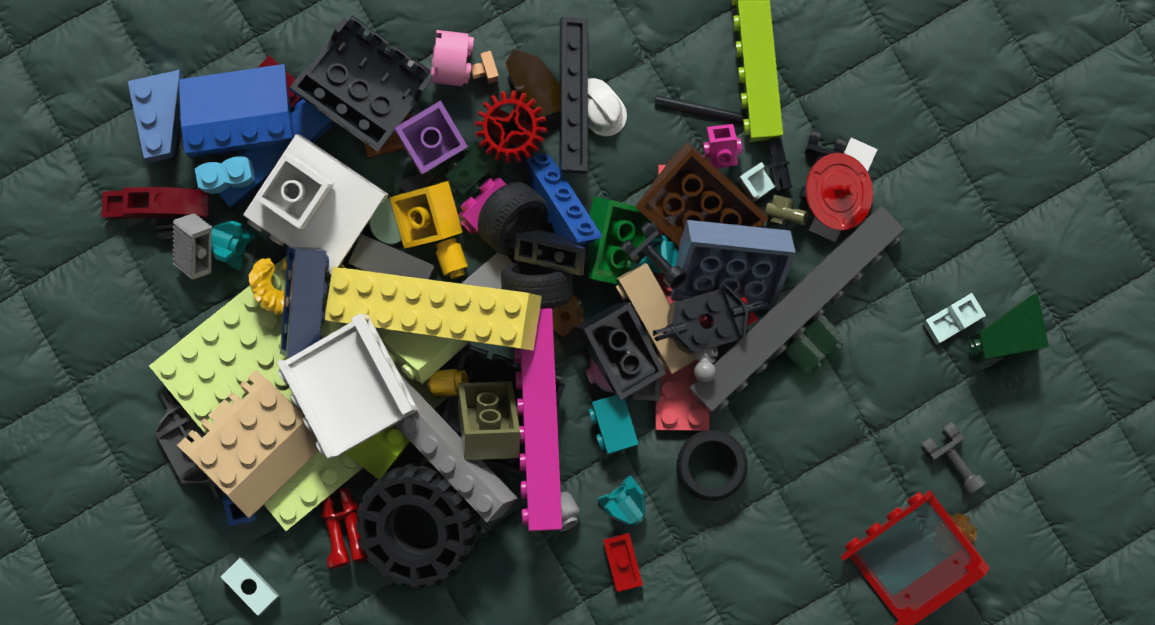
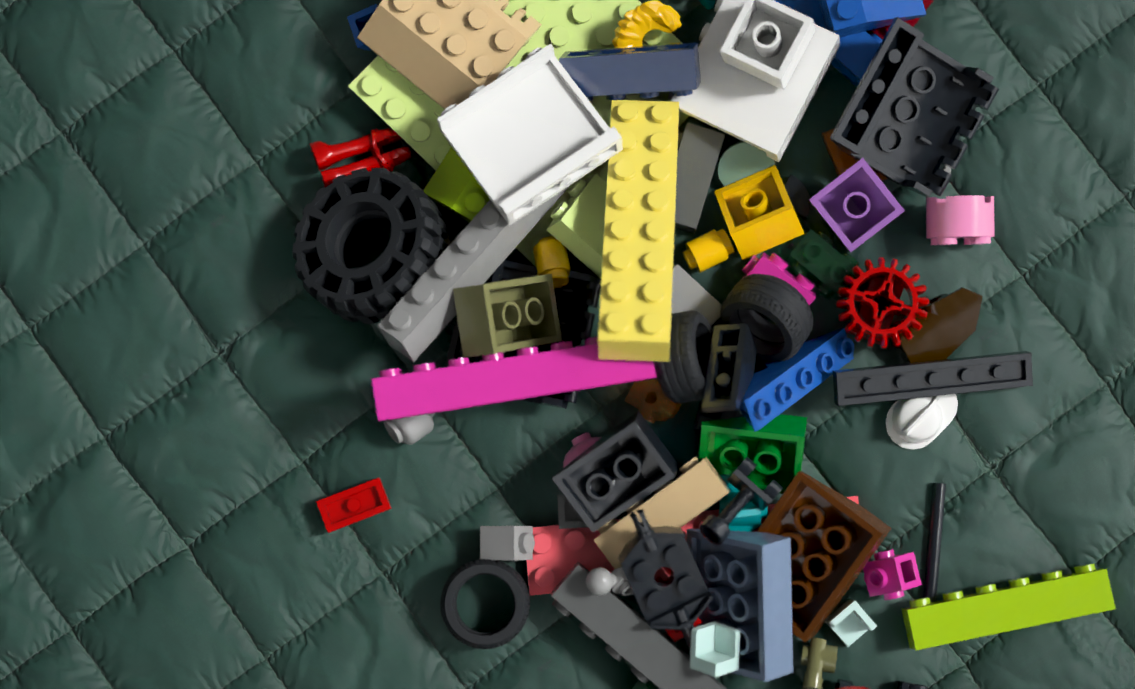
camera: 85 degrees right, 0 degrees up
light aqua piece [221,558,280,616] -> none
light nougat tile [471,51,498,84] -> none
teal brick [588,395,639,455] -> none
teal brick [597,475,647,526] -> none
black axle [767,138,793,191] -> none
none -> light grey brick [480,526,535,560]
none -> light aqua panel [690,621,740,678]

